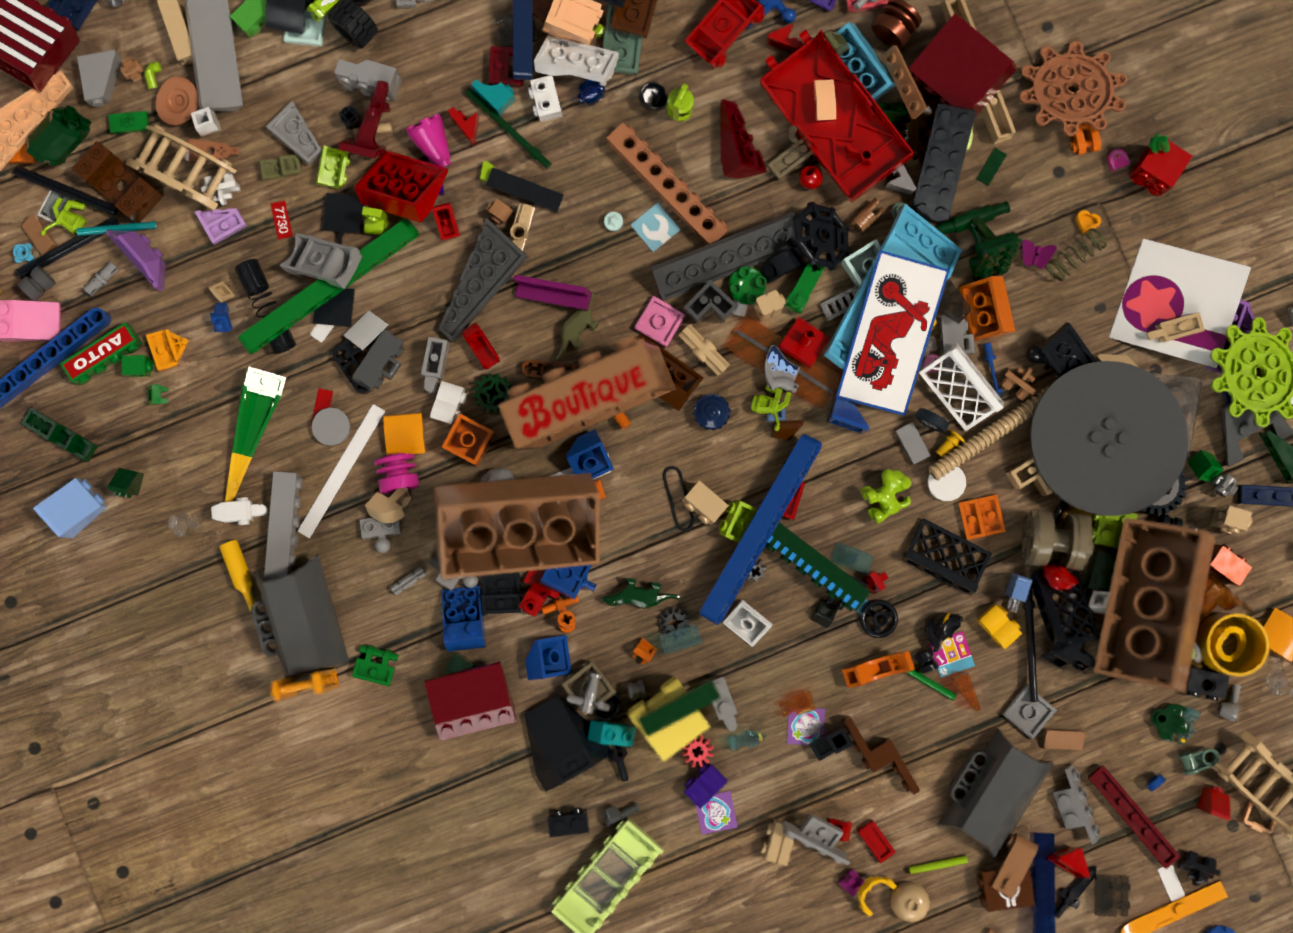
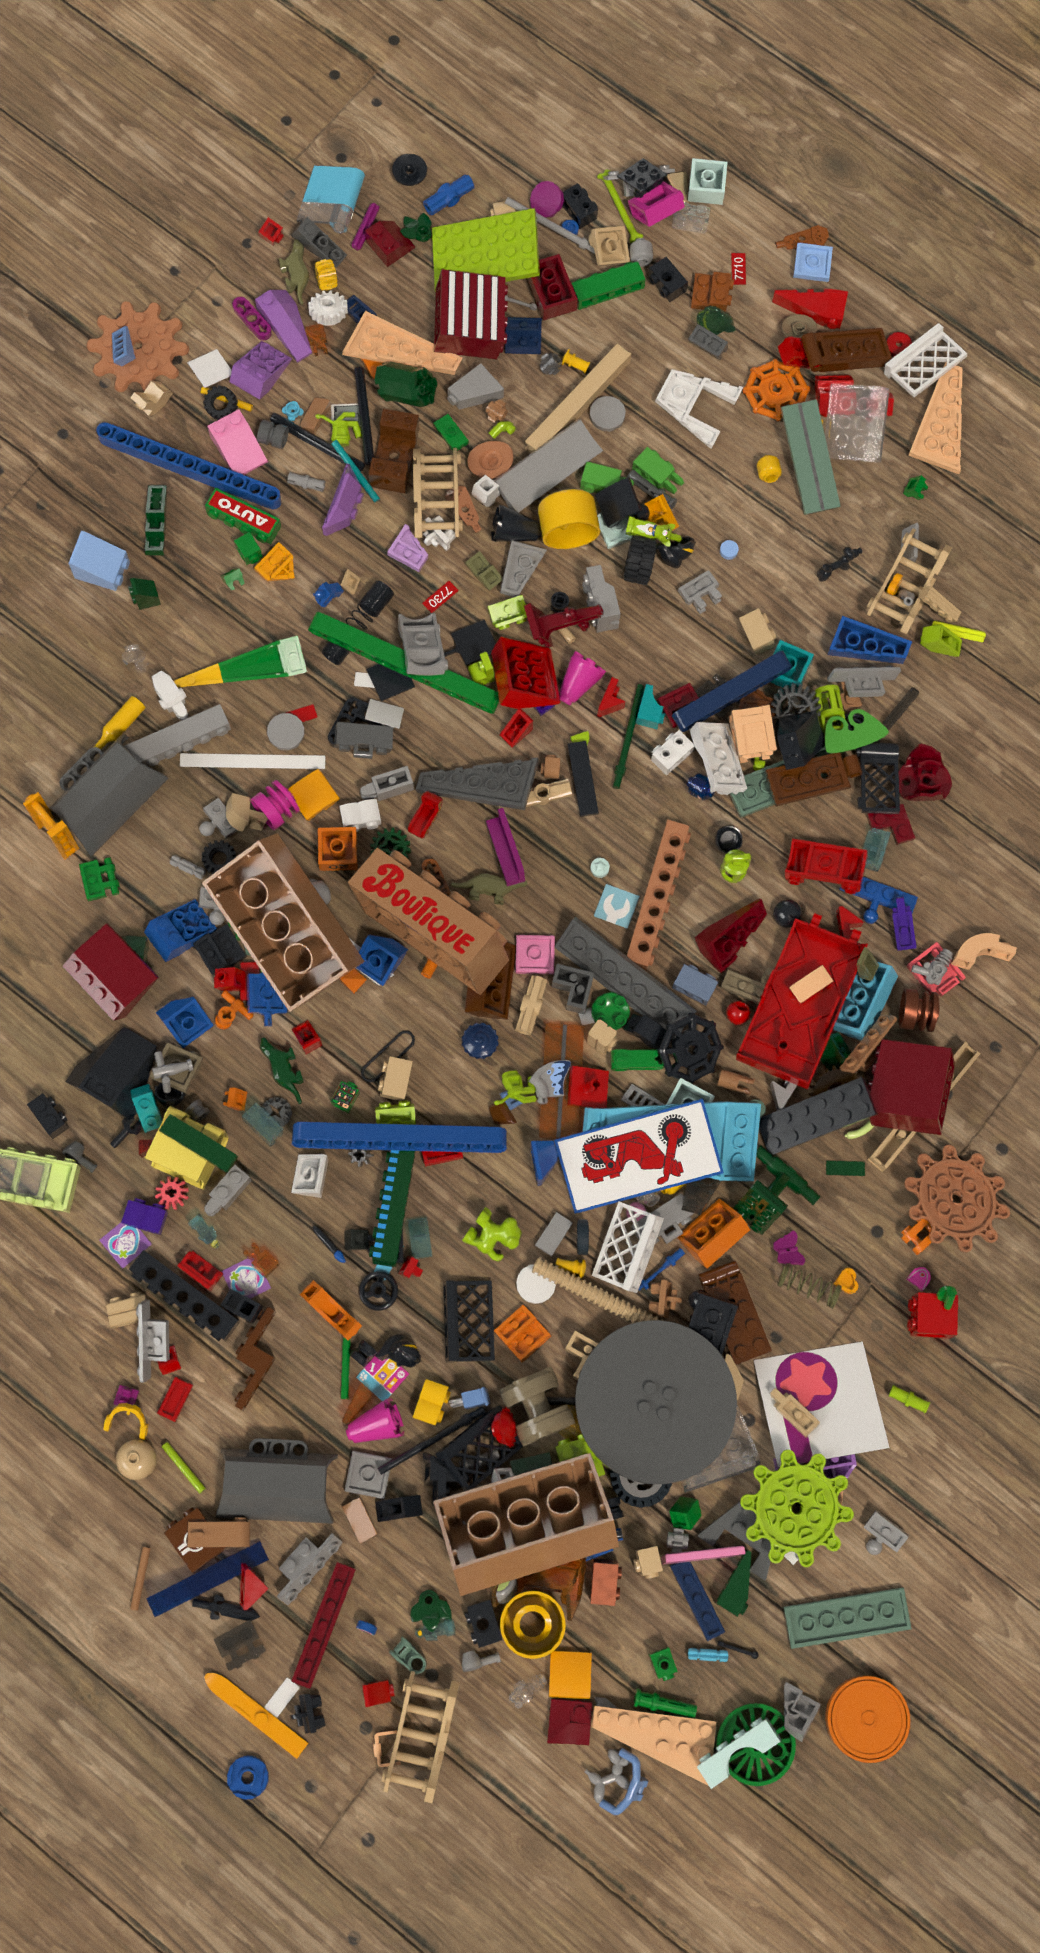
camera: 55 degrees right, 10 degrees down
none -> black brick [129,1250,240,1341]
none -> clear red slope [139,1140,153,1158]
none -> red hinge [177,1250,224,1292]
none -> black tyre [202,840,237,875]
none -> red slope [291,1020,322,1055]
none -> black piece [313,1226,346,1263]
none -> brick [331,1081,360,1114]
none -> dark pink cone [346,1398,404,1443]
none -> black slope [375,1495,423,1522]
none -> black cone [491,505,542,542]
none -> yellow piece [538,489,600,549]
none -> bright pink tile [661,1546,745,1565]
none -> sand blue brick [672,964,718,1006]
none -> reddish brown hinge [698,1260,772,1365]
none -> black hair [773,899,802,928]
none -> lime pin [888,1385,930,1413]

